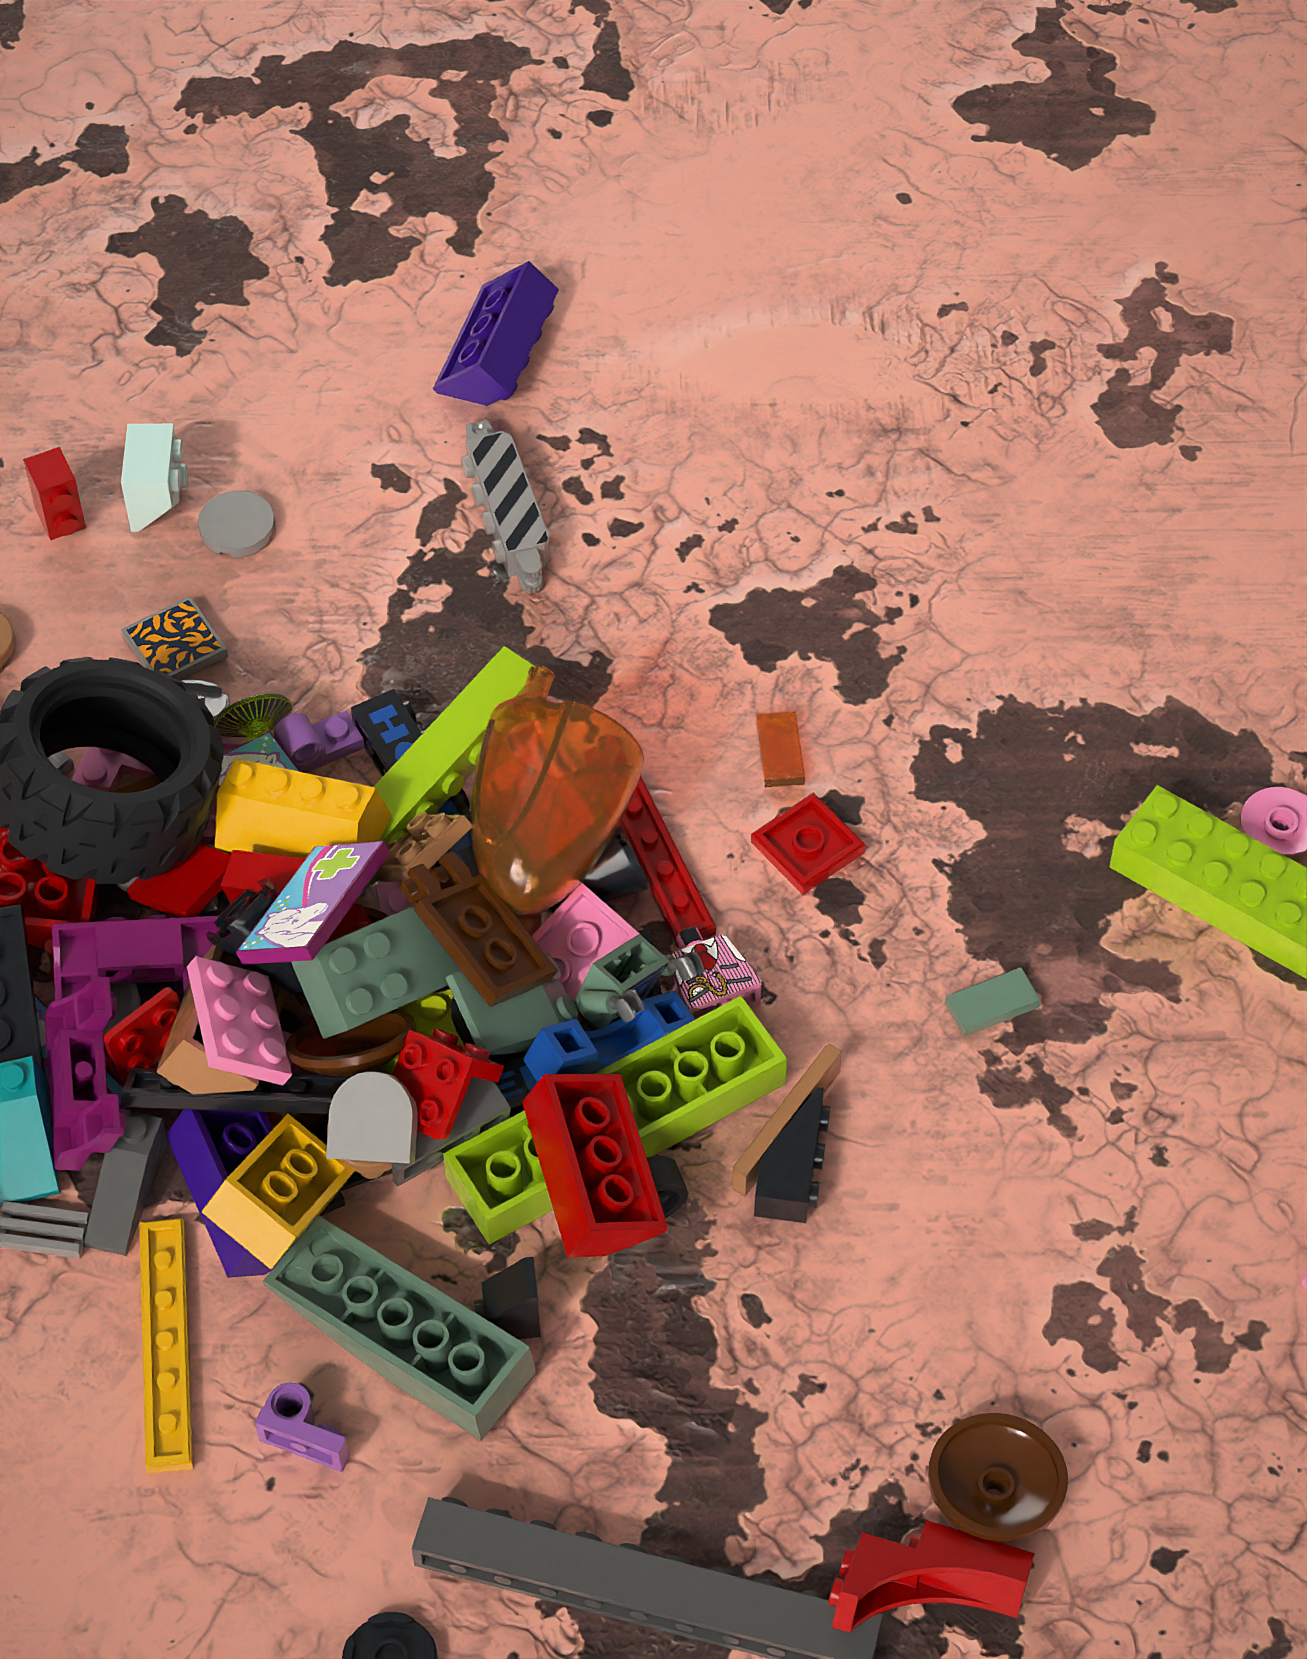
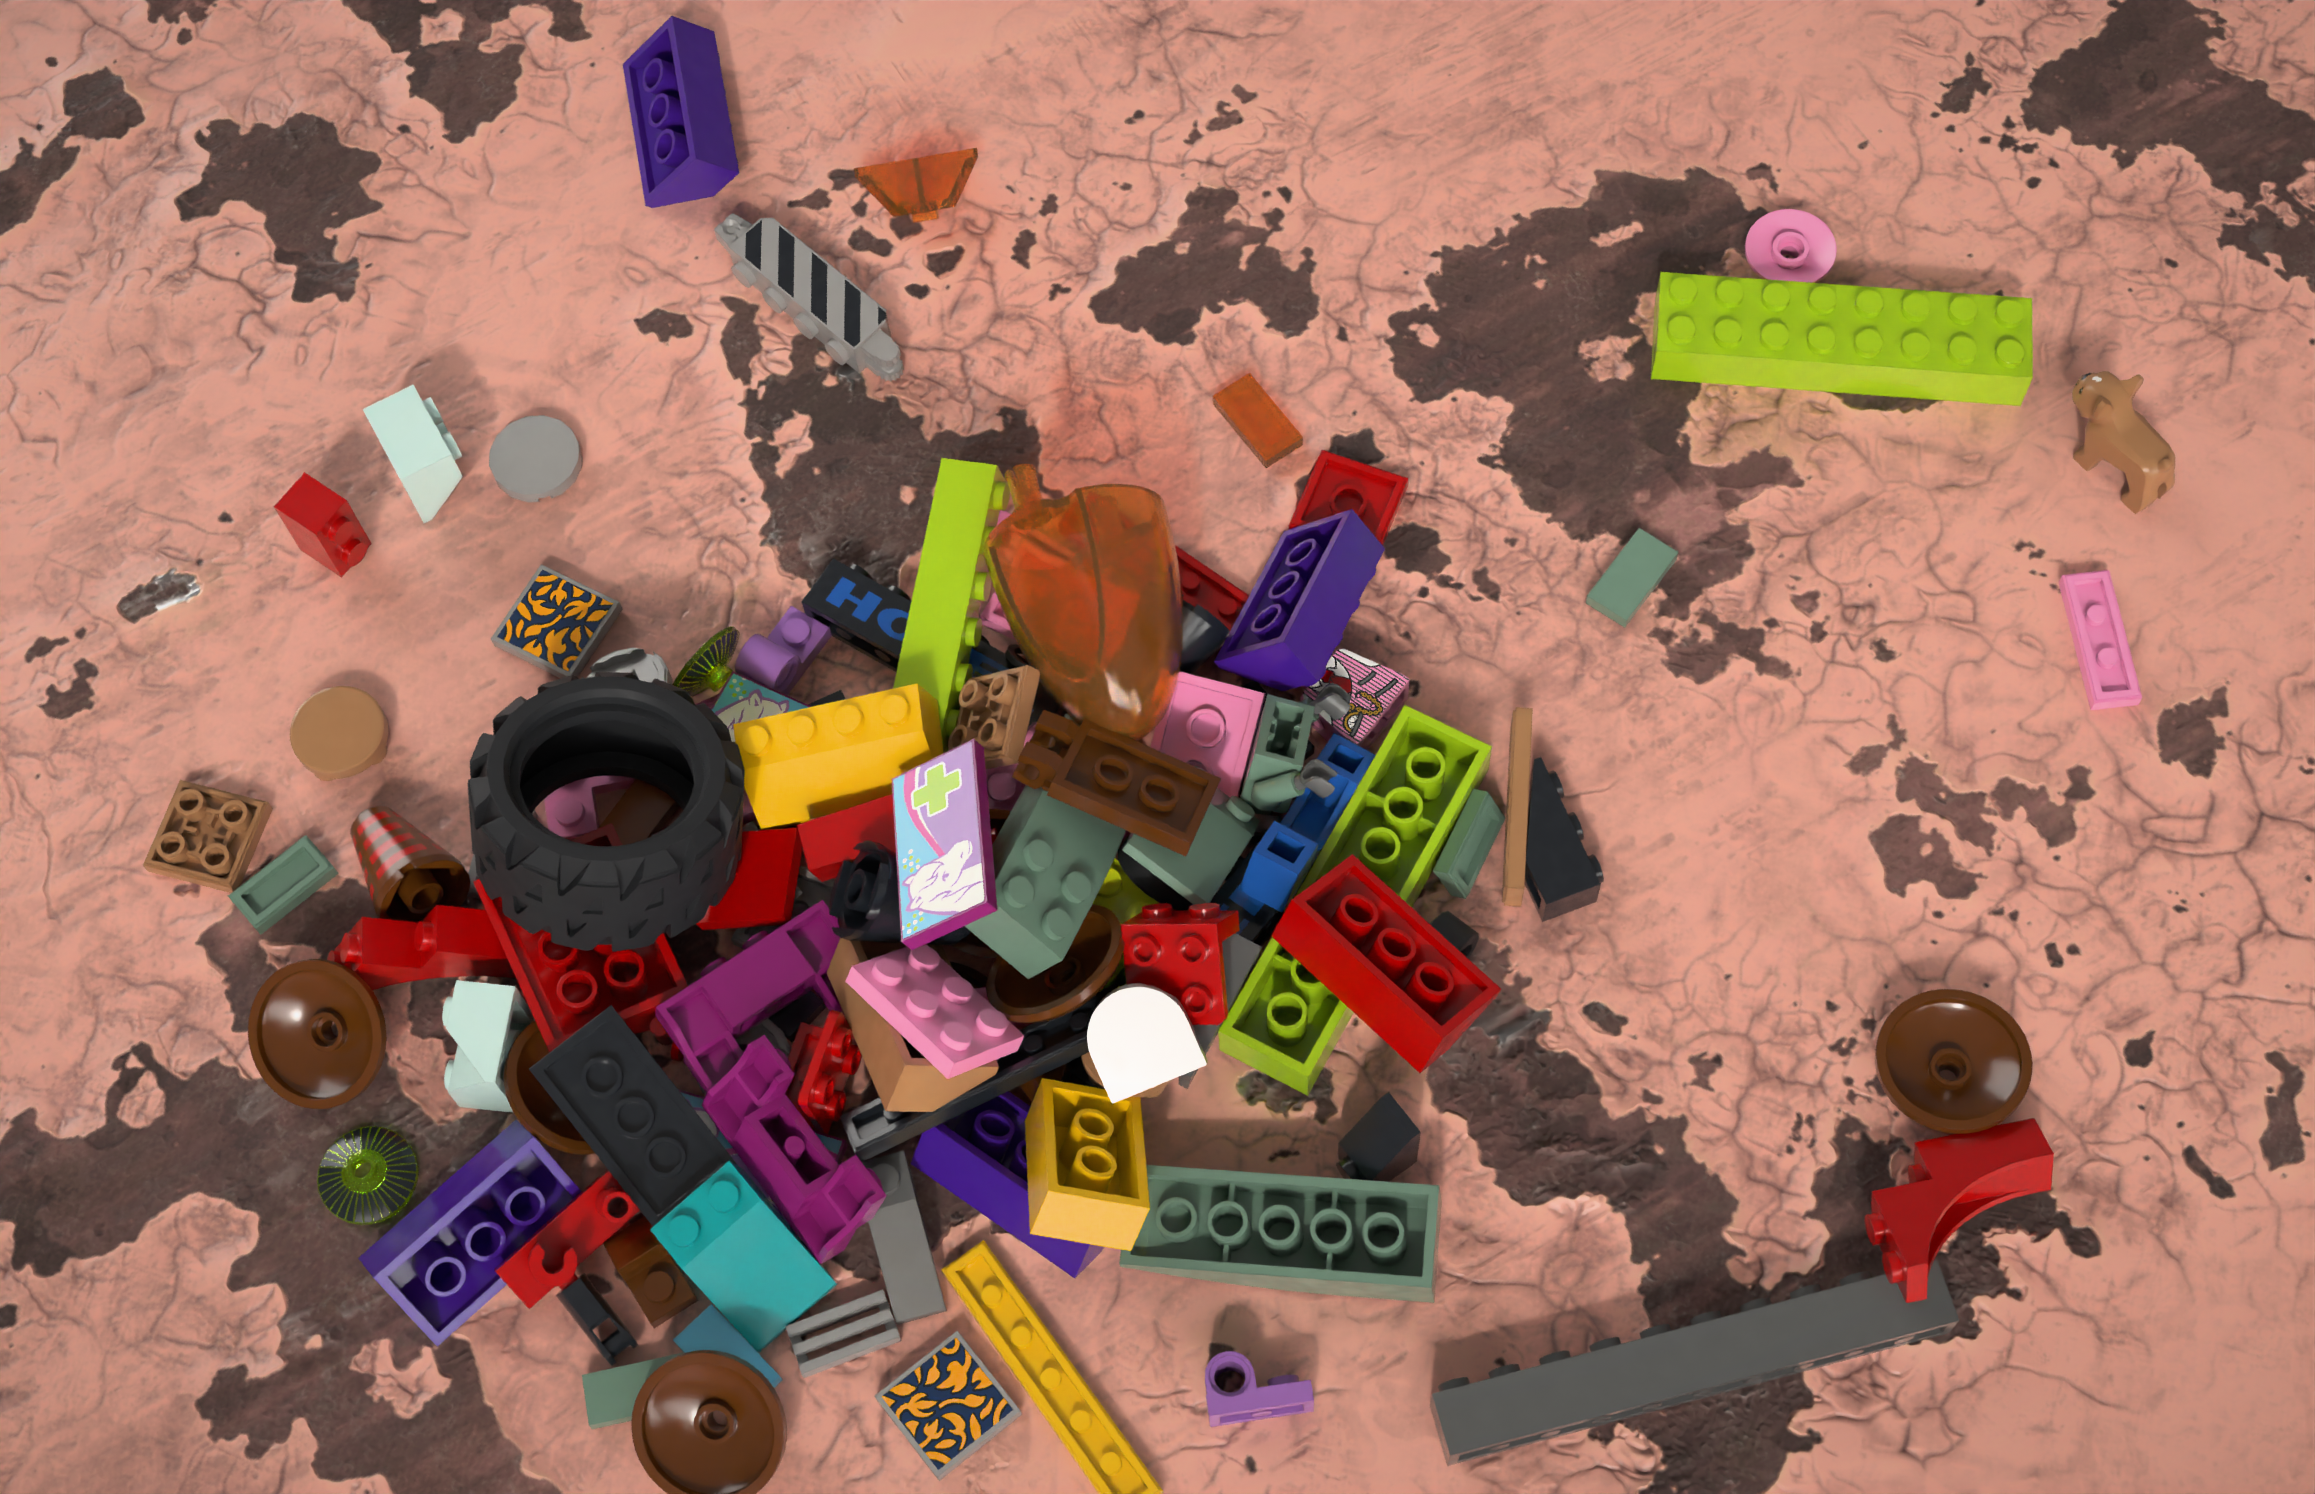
camera: 25 degrees left, 10 degrees up
none -> clear orange slope [854,148,978,223]
none -> tile [875,1331,1022,1481]
none -> dark purple slope [1214,509,1385,691]
none -> sand green tile [1433,789,1506,899]

